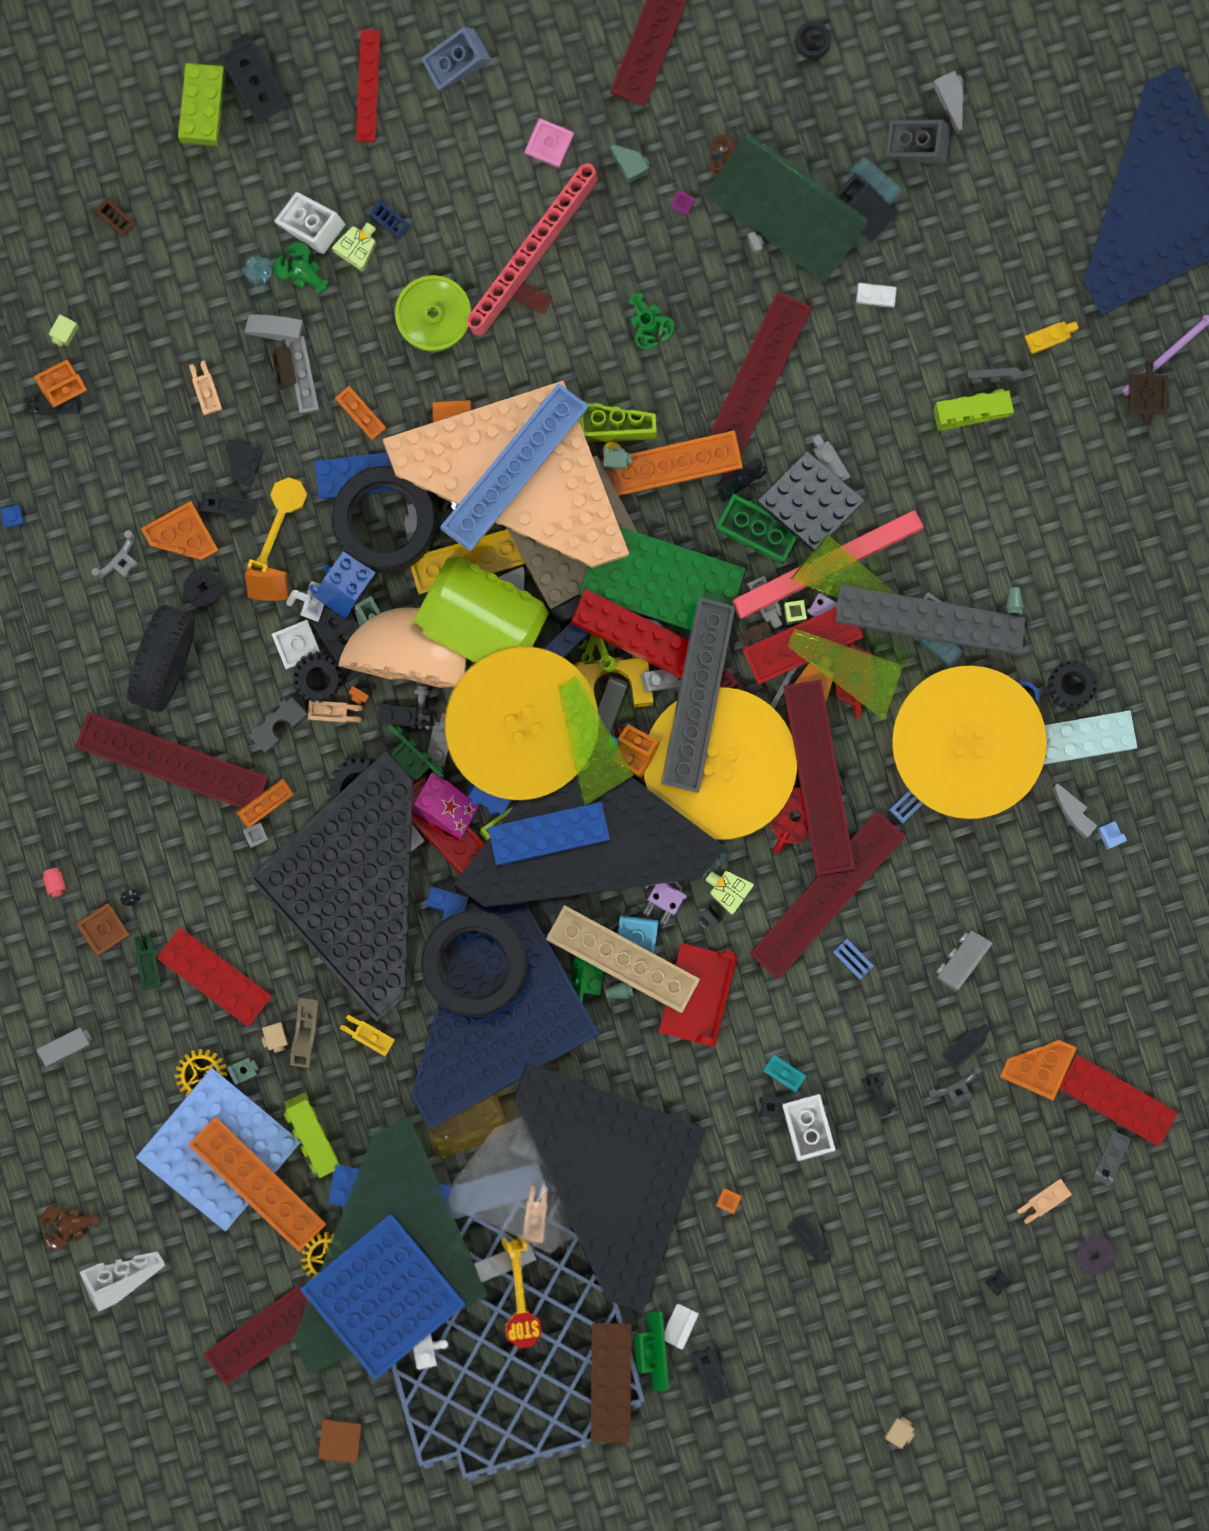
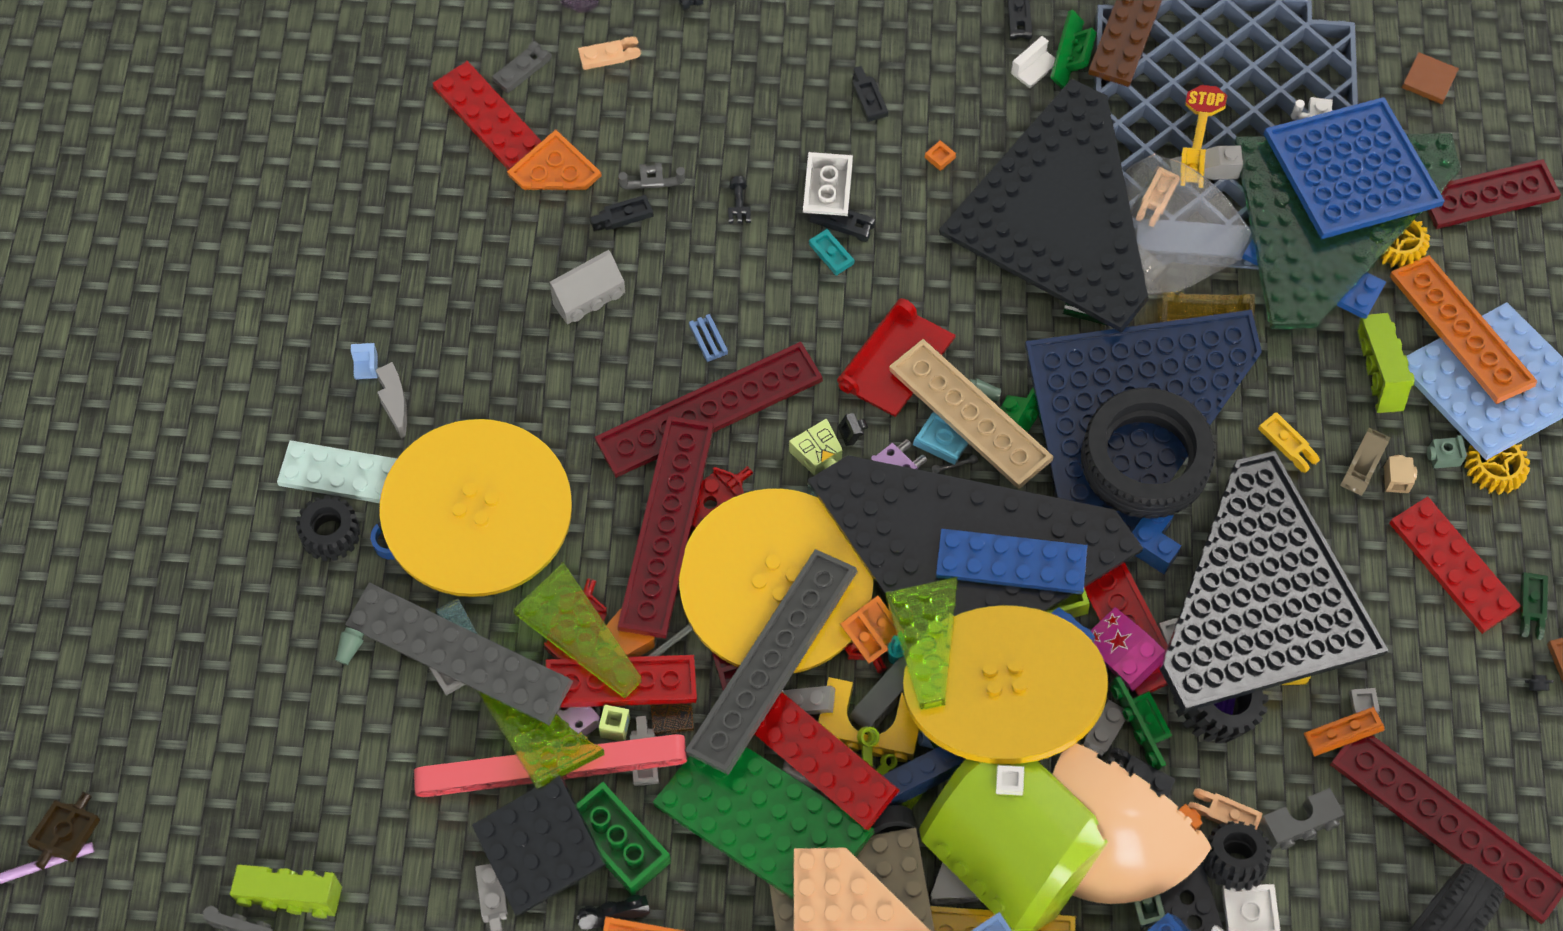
camera: 160 degrees left, 20 degrees down
medium blue tile [889,790,923,824] -> none
none -> white plate [996,765,1024,796]

